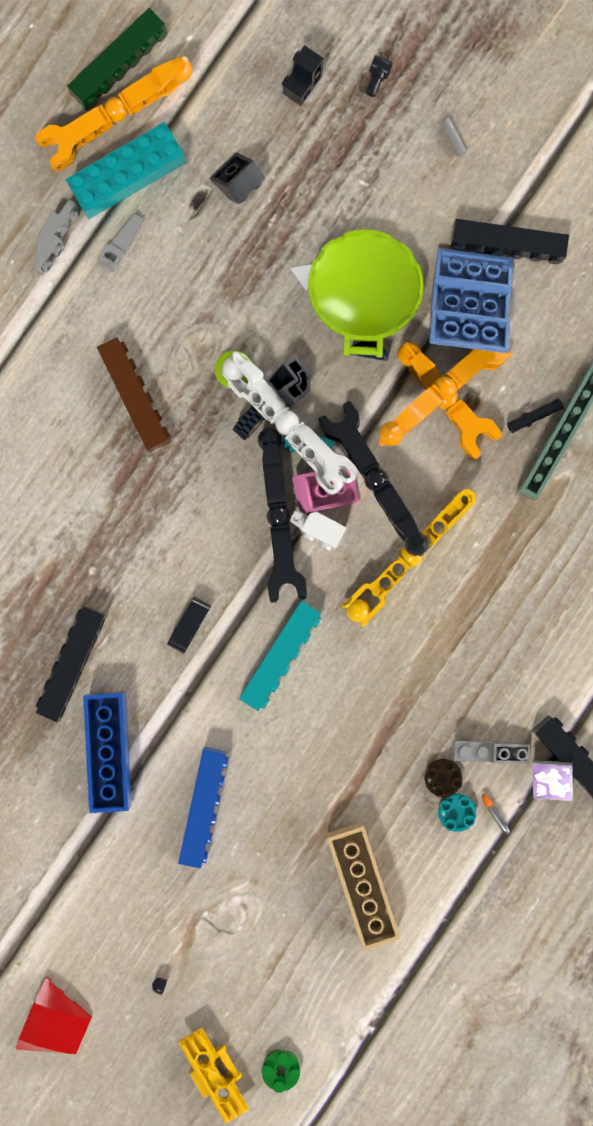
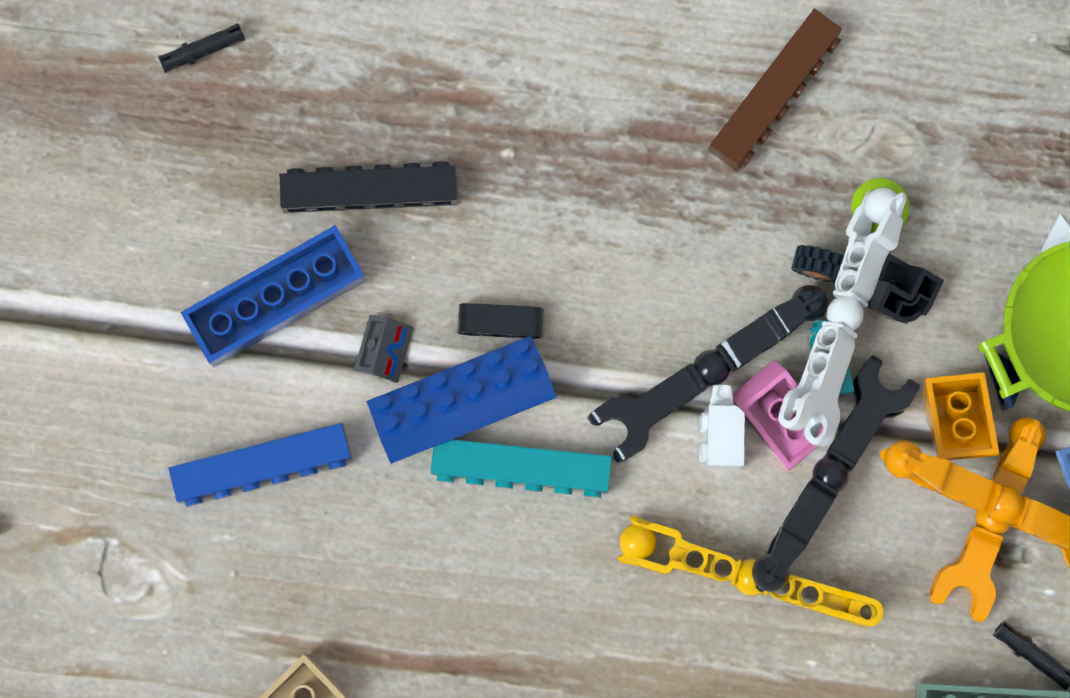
camera: 70 degrees right, 5 degrees down
none -> dark grey panel [354,315,413,383]
none -> blue brick [366,336,557,464]
none -> light orange slope [923,372,999,460]

